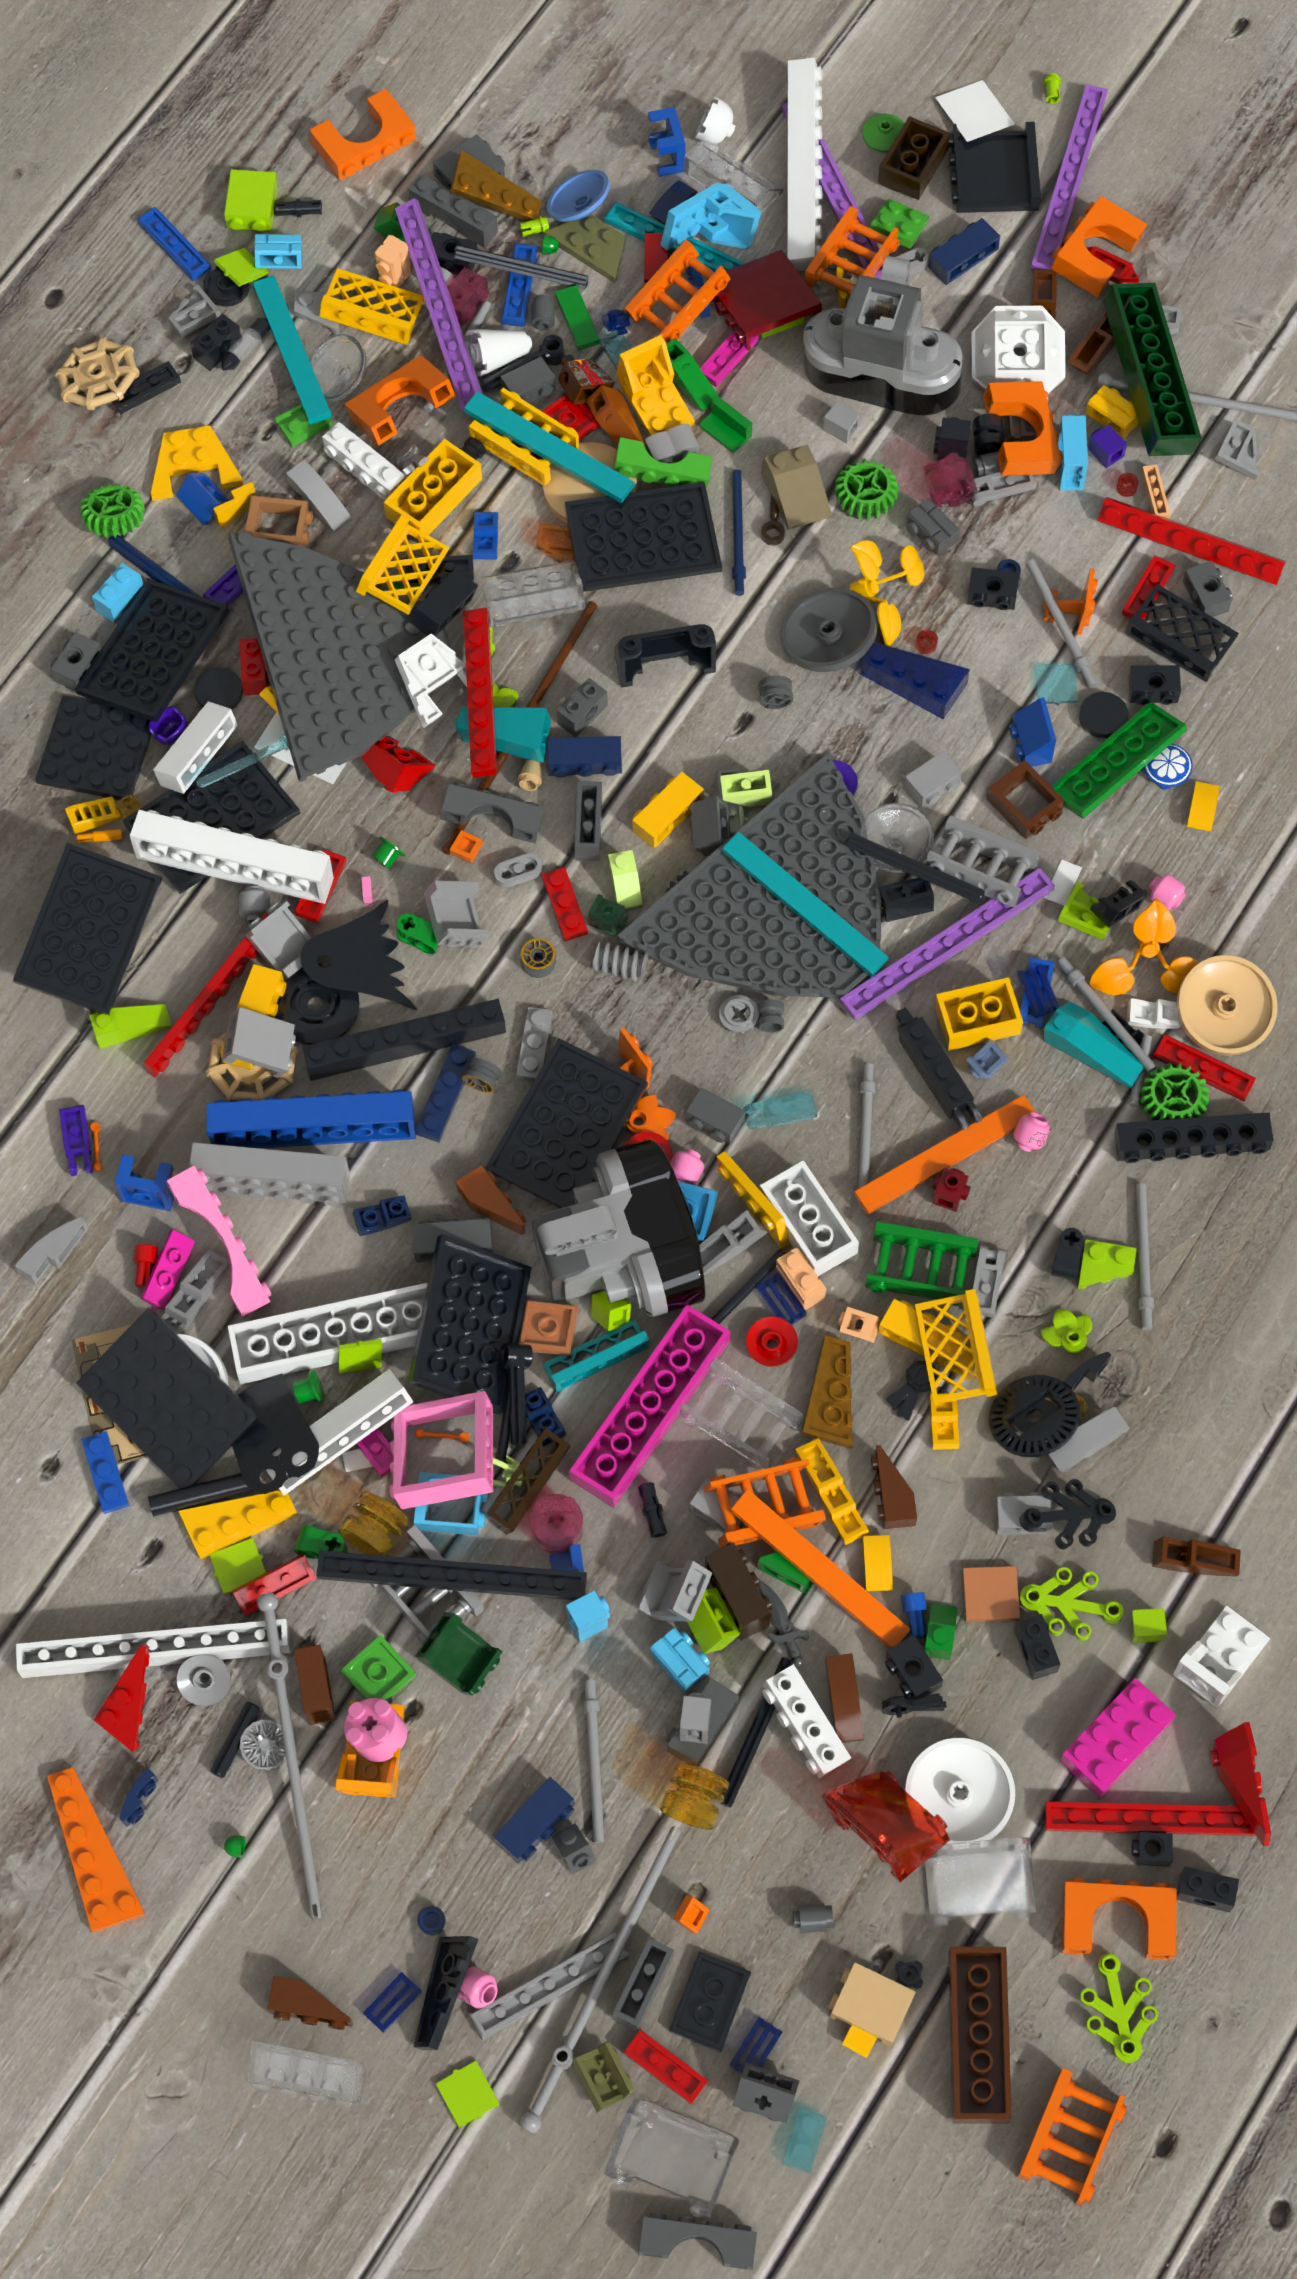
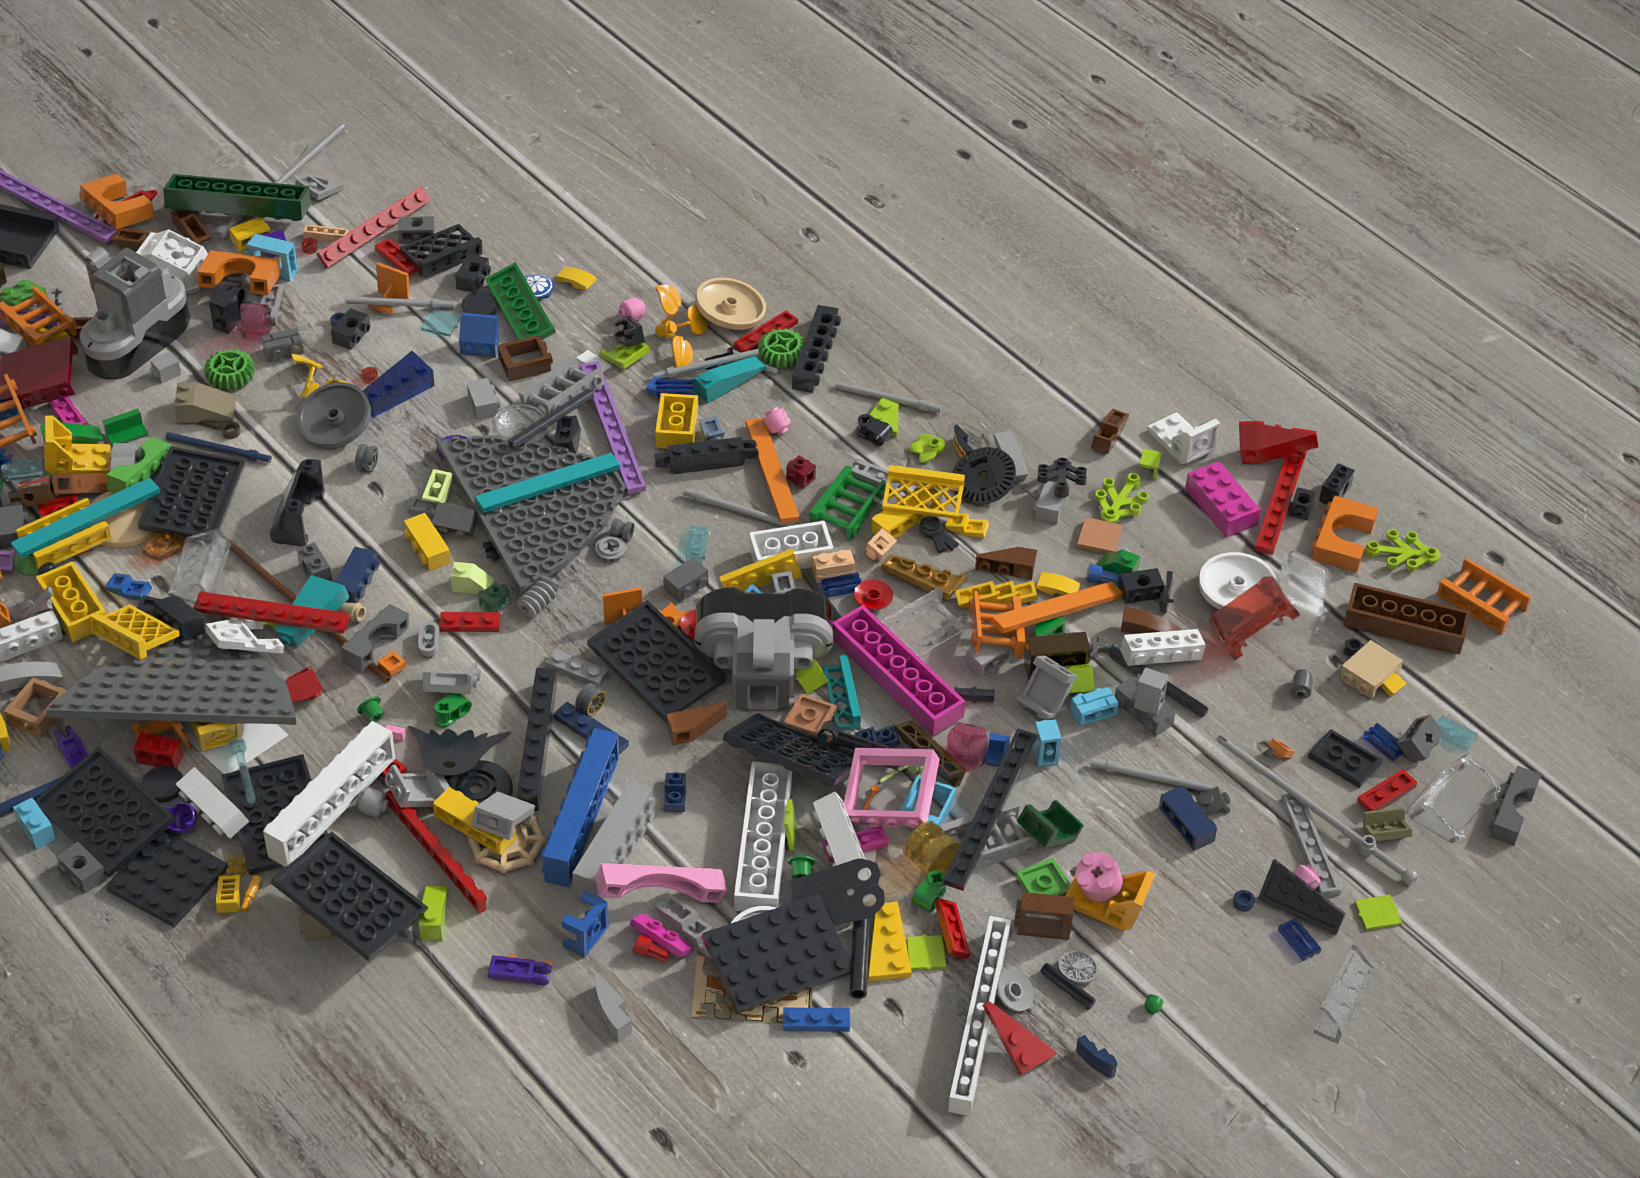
camera: 75 degrees left, 20 degrees down
orange wing [47,1767,145,1933] -> none
light grey bar [257,1593,321,1920] -> none
reddish brown slope [267,1976,353,2030] -> none
dark grey brick [413,1216,493,1262] -> none
dark grey wheel [520,938,556,978] -> none
dark grey brick [574,781,603,861] -> none
dark grey brick [612,1938,674,2032] -> none
clear yellow wheel [660,1763,729,1830] -> none
dark blue brick [928,218,1000,285] -> none
black brick [1014,1614,1061,1680] -> none
white slope [1127,998,1181,1029] -> none

